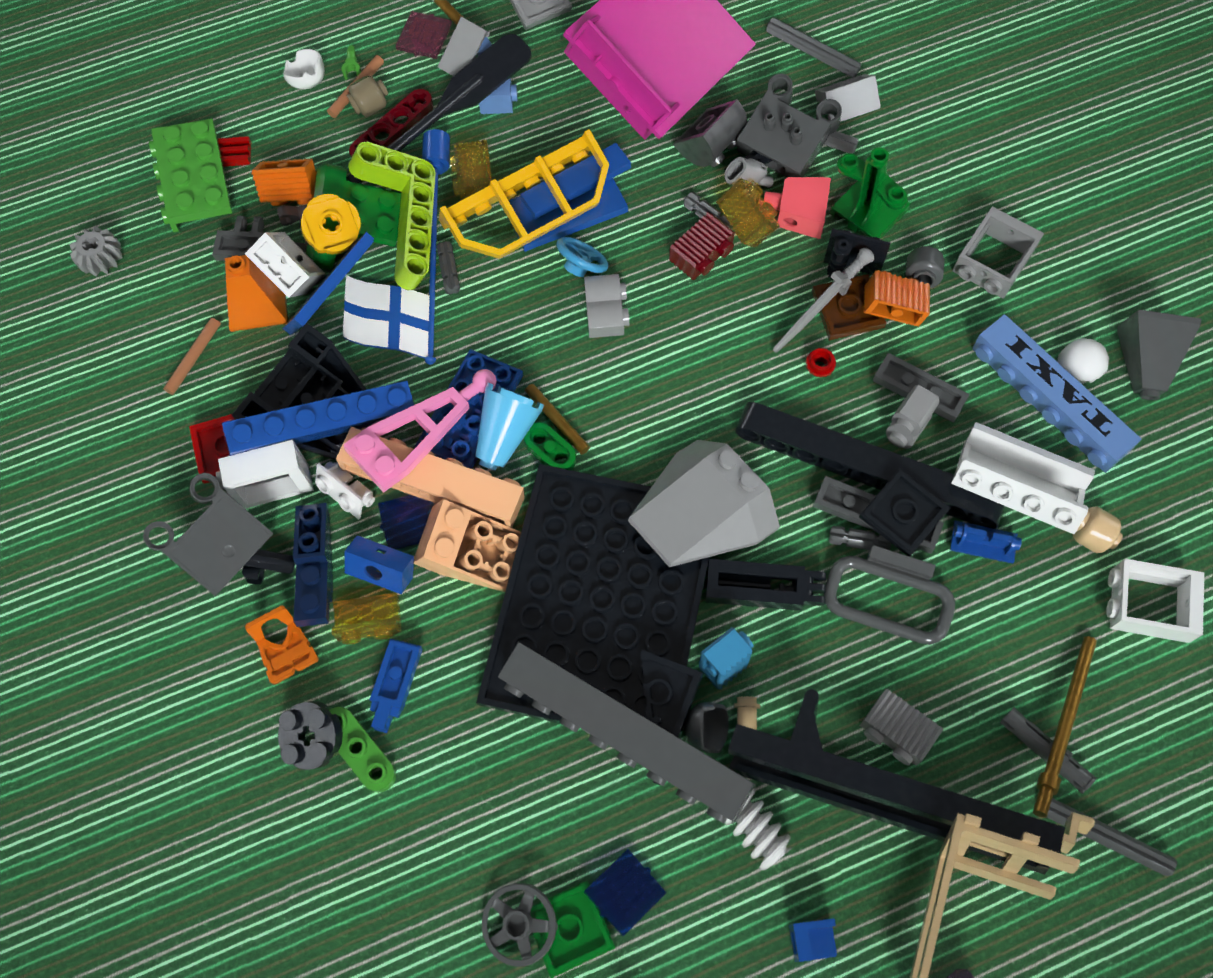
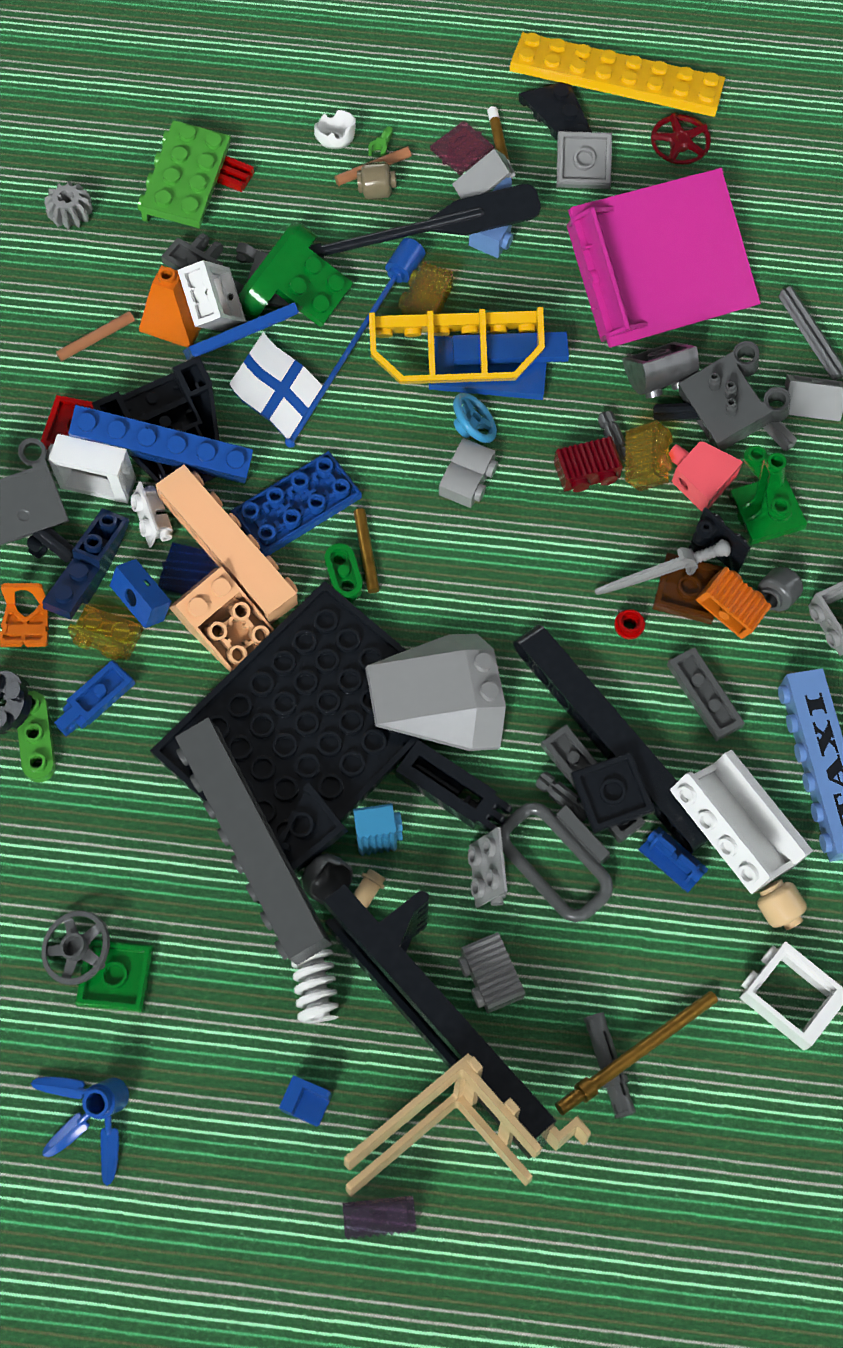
camera: 25 degrees right, 0 degrees up
orange brick [252,158,316,206] -> none
yellow plate [301,194,361,254] -> none
bright pink plate [343,369,497,493] -> none
lime beam [348,142,436,290] -> none
dark red beam [349,89,434,158] -> none
dark grey axle [436,241,460,295] -> none
medium azure cone [475,382,544,471] -> none
clear blue piece [584,849,667,937] -> none
light grey piece [724,157,774,191] -> none
light grey brick [886,385,939,449] -> none
dark grey axle [1047,798,1177,876] -> none
none -> light grey hinge [468,827,507,908]

